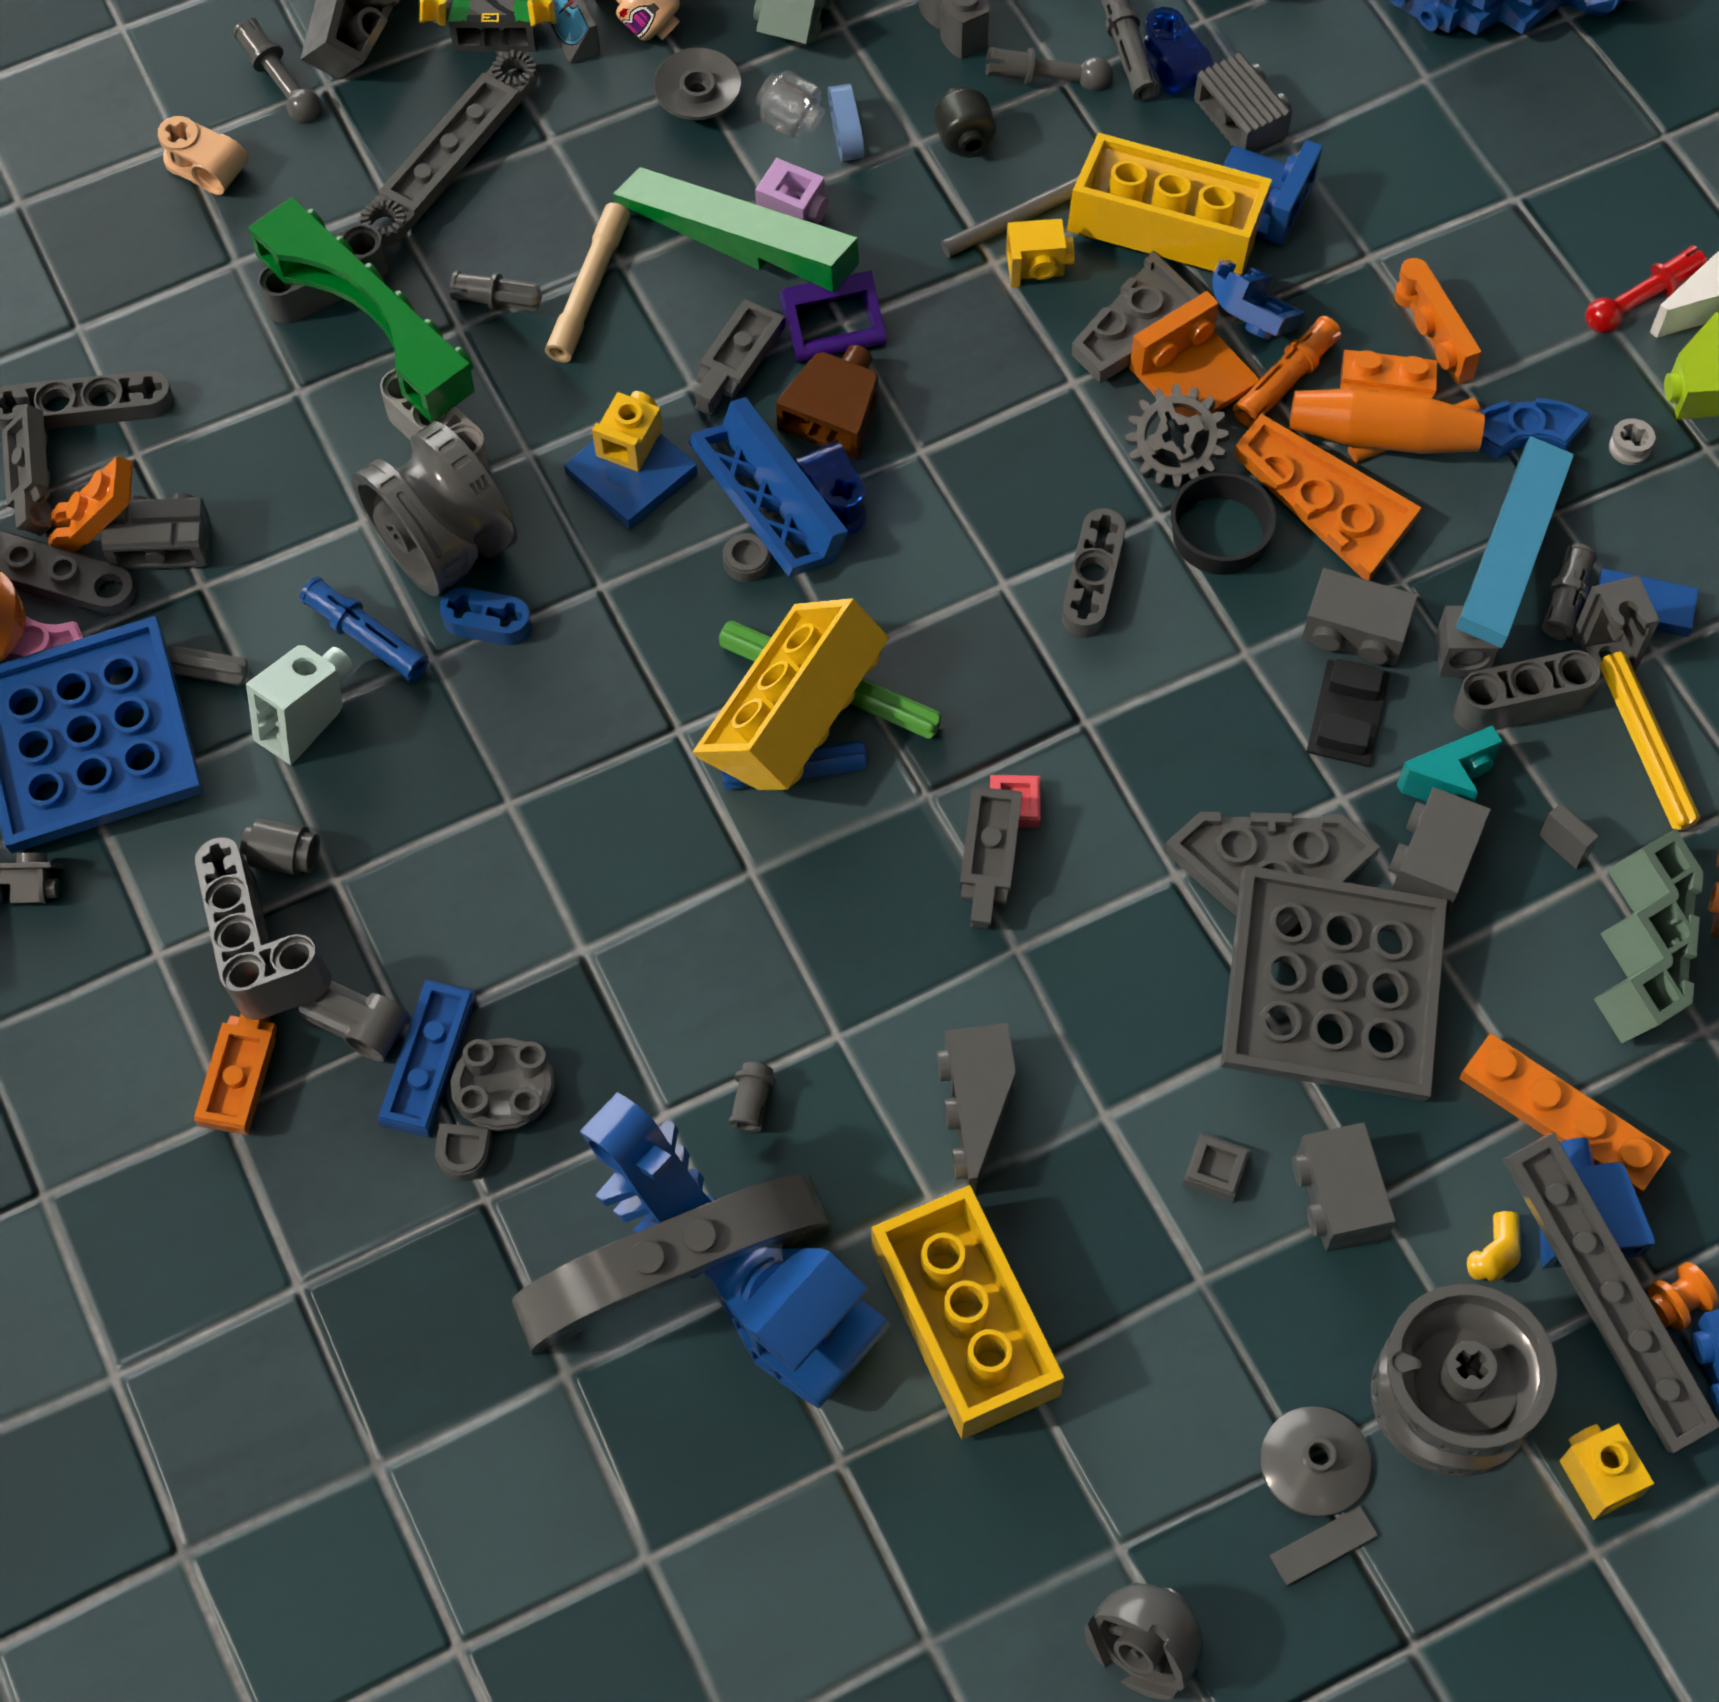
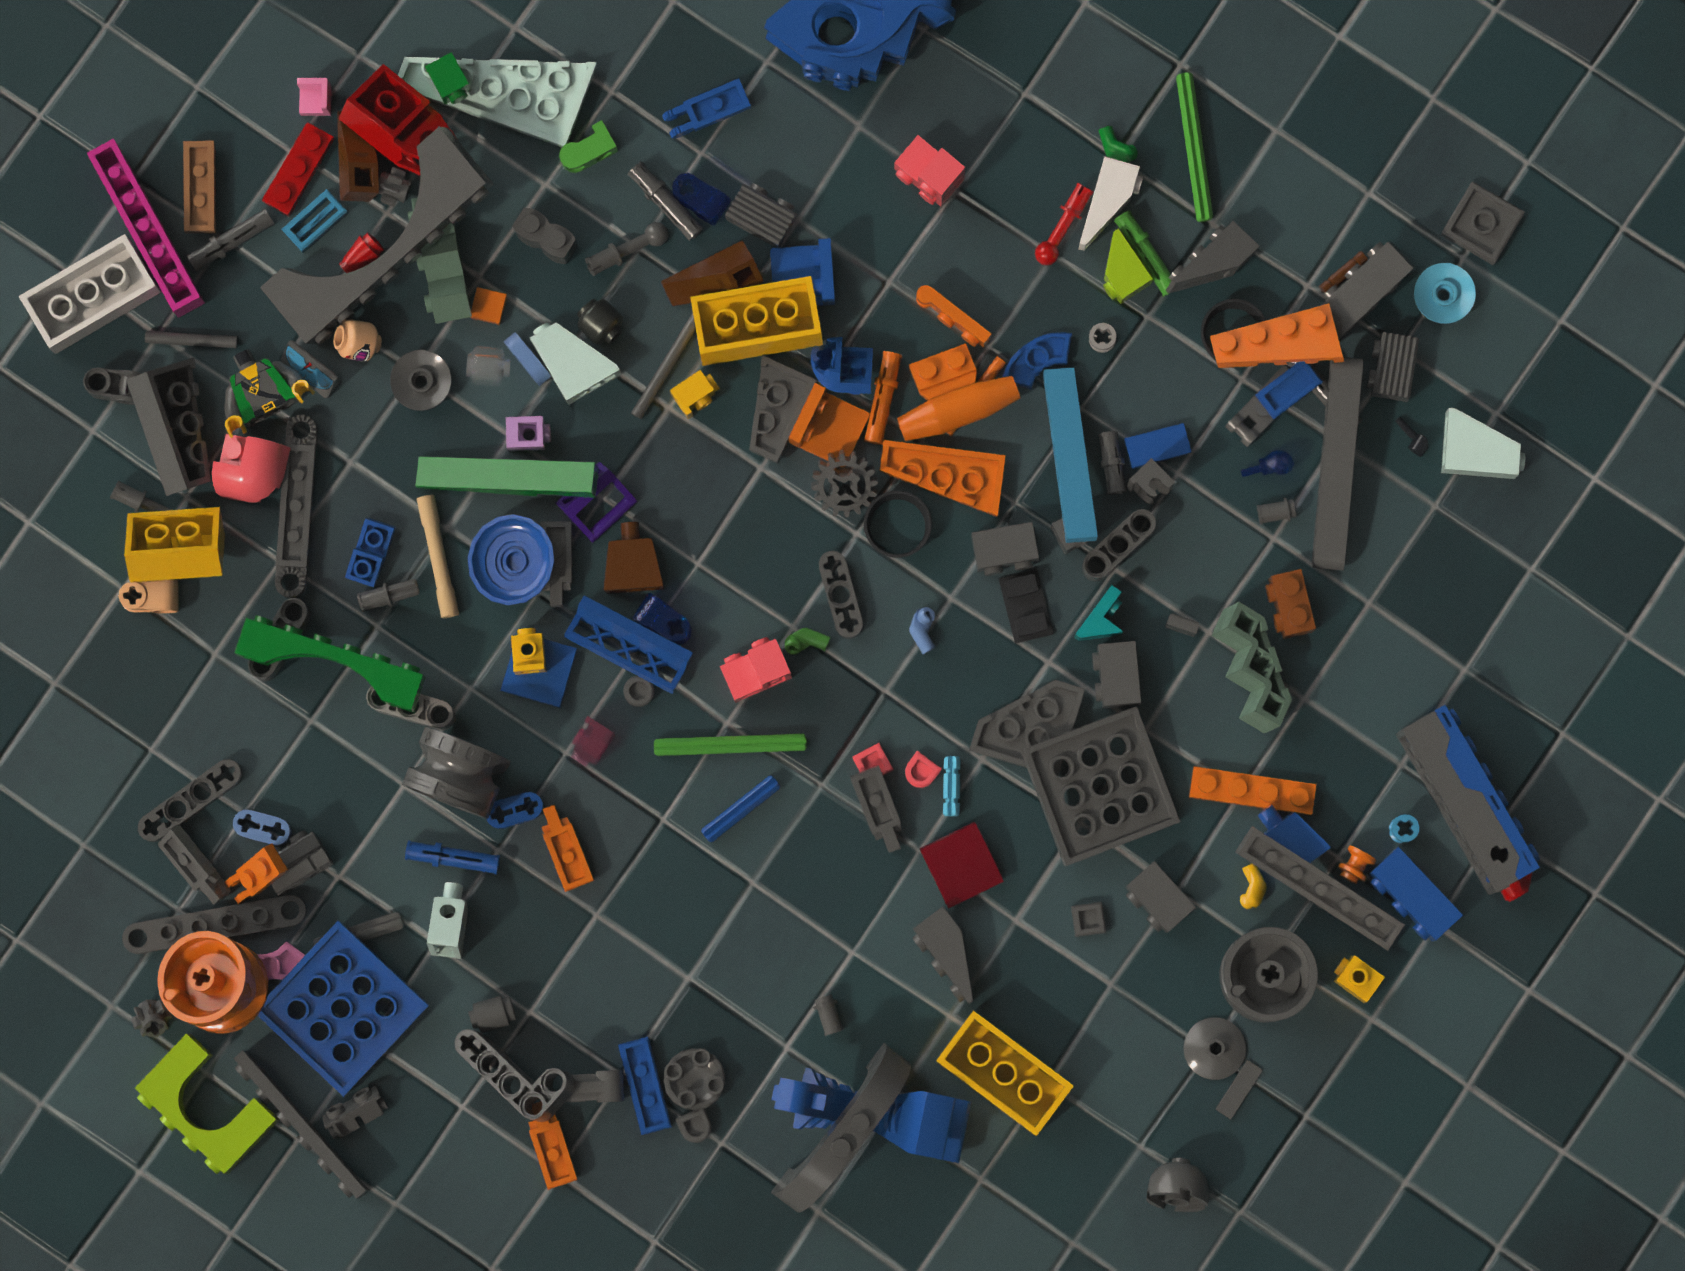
camera: 25 degrees left, 20 degrees up
yellow slope [692,598,889,790] -> none
yellow axle [1600,651,1700,831] -> none
none -> yellow brick [124,507,225,582]
none -> coral brick [212,434,290,503]
none -> medium blue beam [233,810,292,846]
none -> blue slope [345,517,396,588]
none -> blue hat [468,514,555,605]
none -> orange tile [470,287,507,325]
none -> light aqua slope [530,323,621,405]
none -> orange hinge [542,805,594,892]
none -> clear pink brick [570,716,615,767]
none -> reddish brown slope [661,240,763,306]
none -> coral brick [720,637,792,703]
none -> bright green arm [784,628,831,655]
none -> coral brick [894,135,965,207]
none -> coral tile [905,751,942,788]
none -> medium blue arm [909,607,936,654]
none -> dark red slope [919,822,1004,909]
none -> medium azure axle [943,756,961,817]

